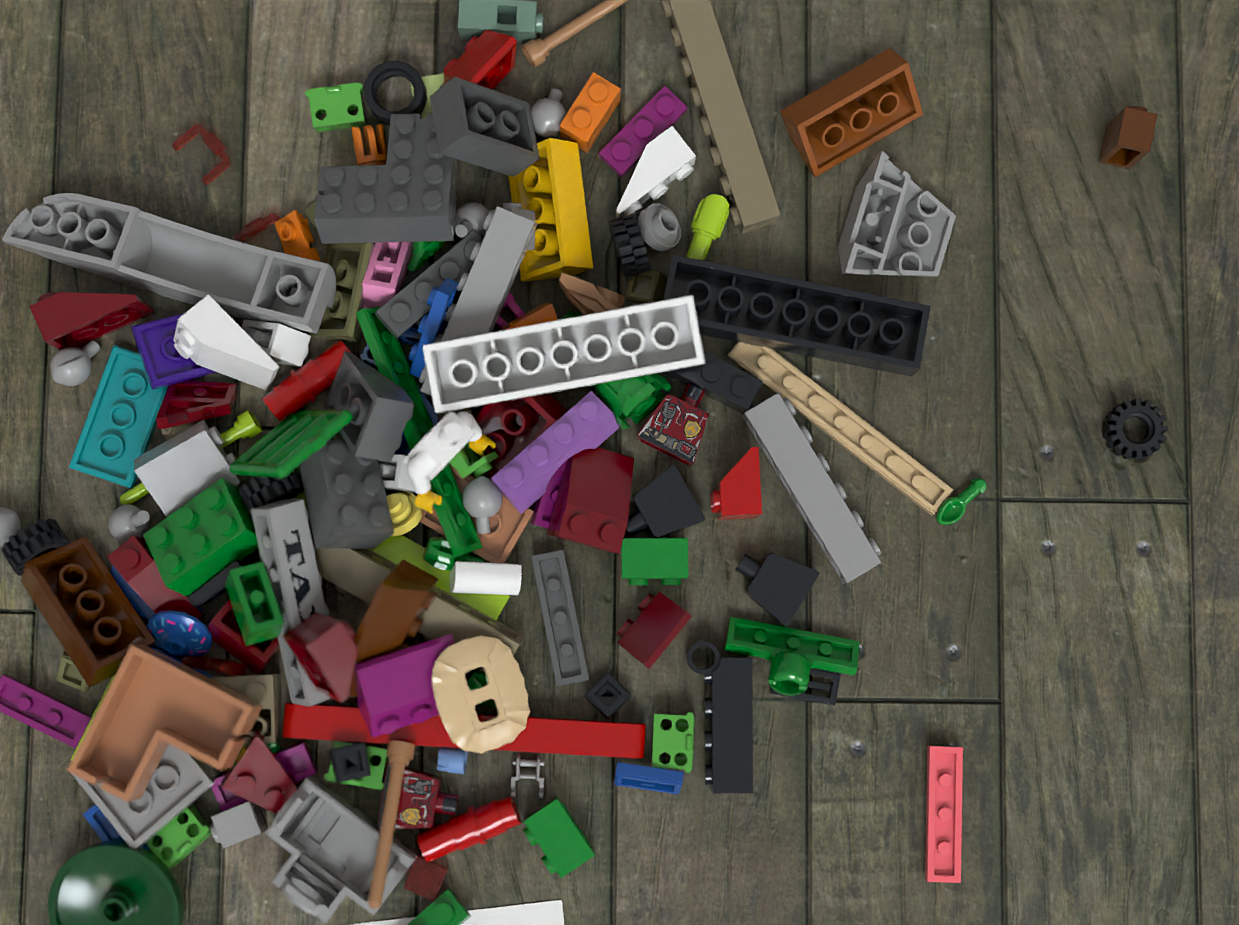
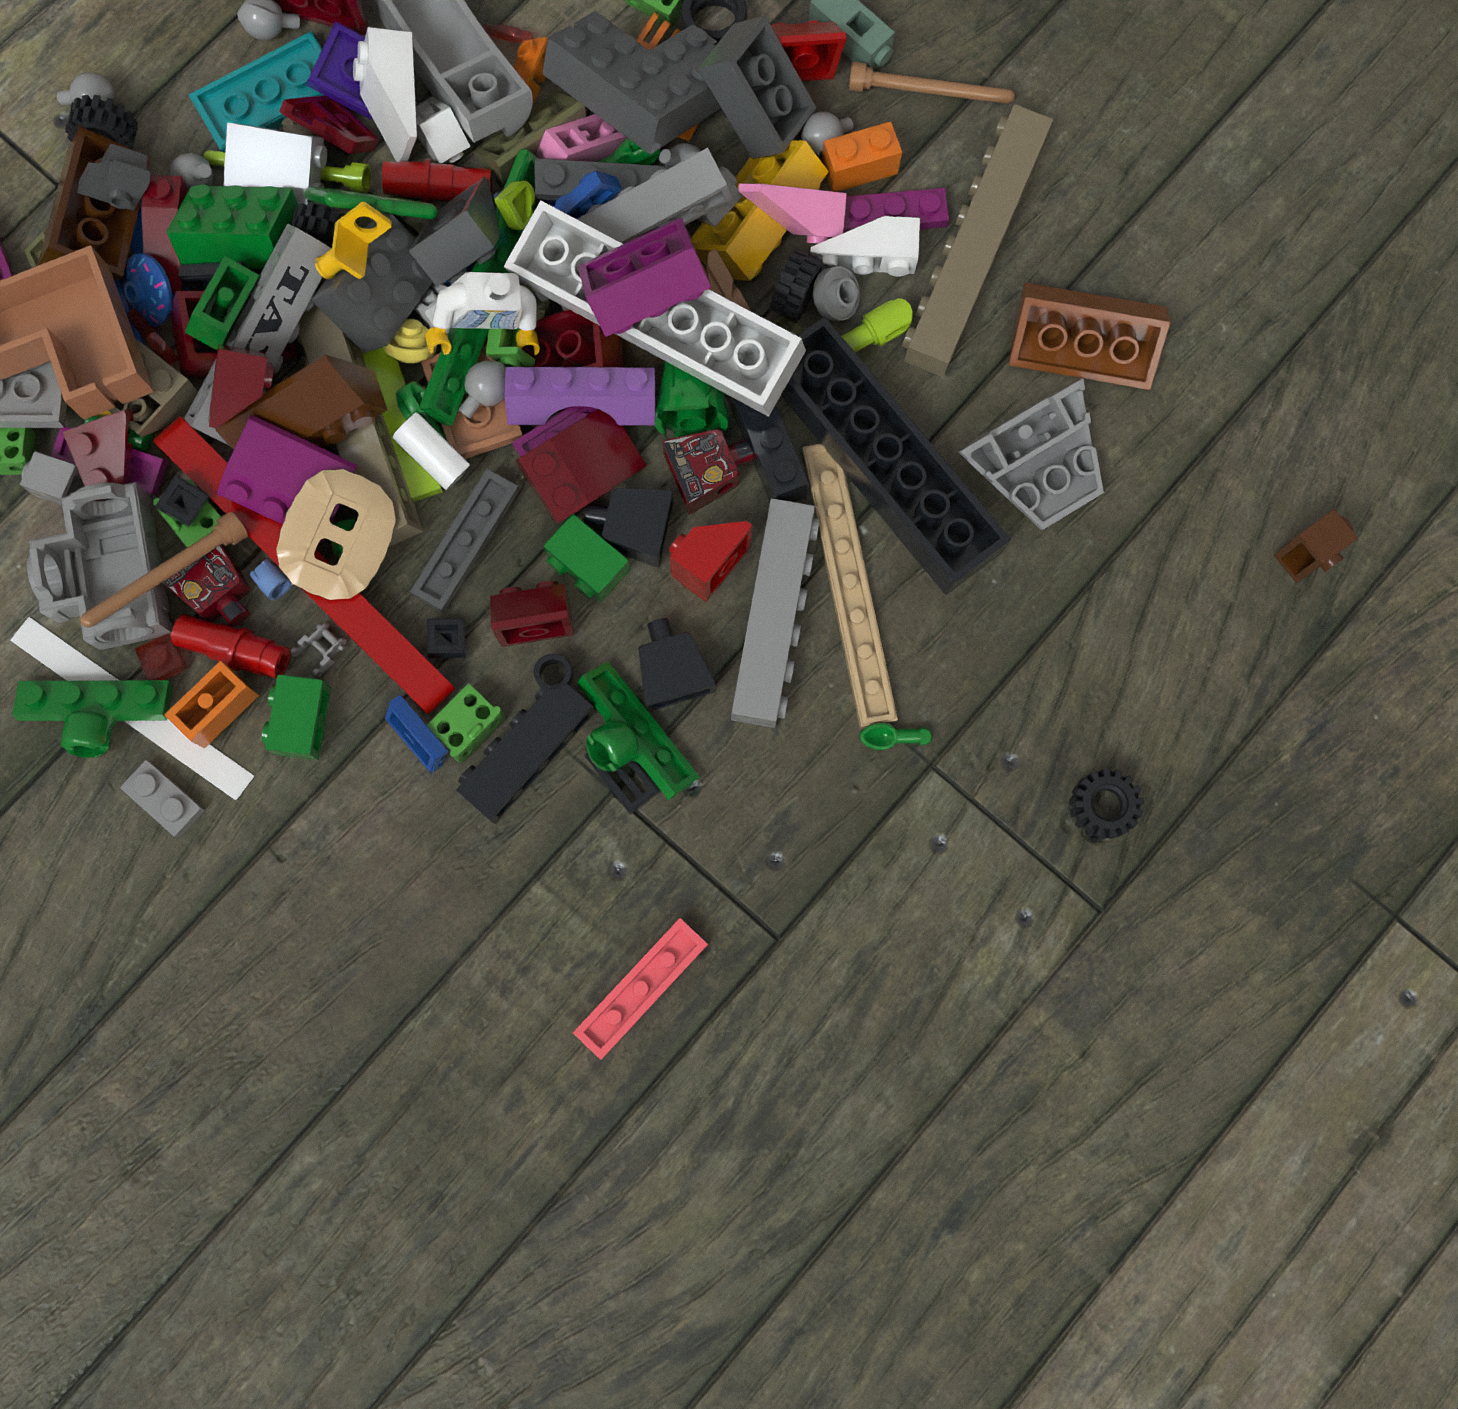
camera: 45 degrees right, 5 degrees down
none -> dark grey brick [78,143,151,210]
none -> orange brick [164,661,259,749]
none -> yellow bracket [315,202,392,279]
none -> lime tile [494,181,535,230]
none -> magenta slope [578,217,711,337]
none -> bright pink slope [739,184,846,244]

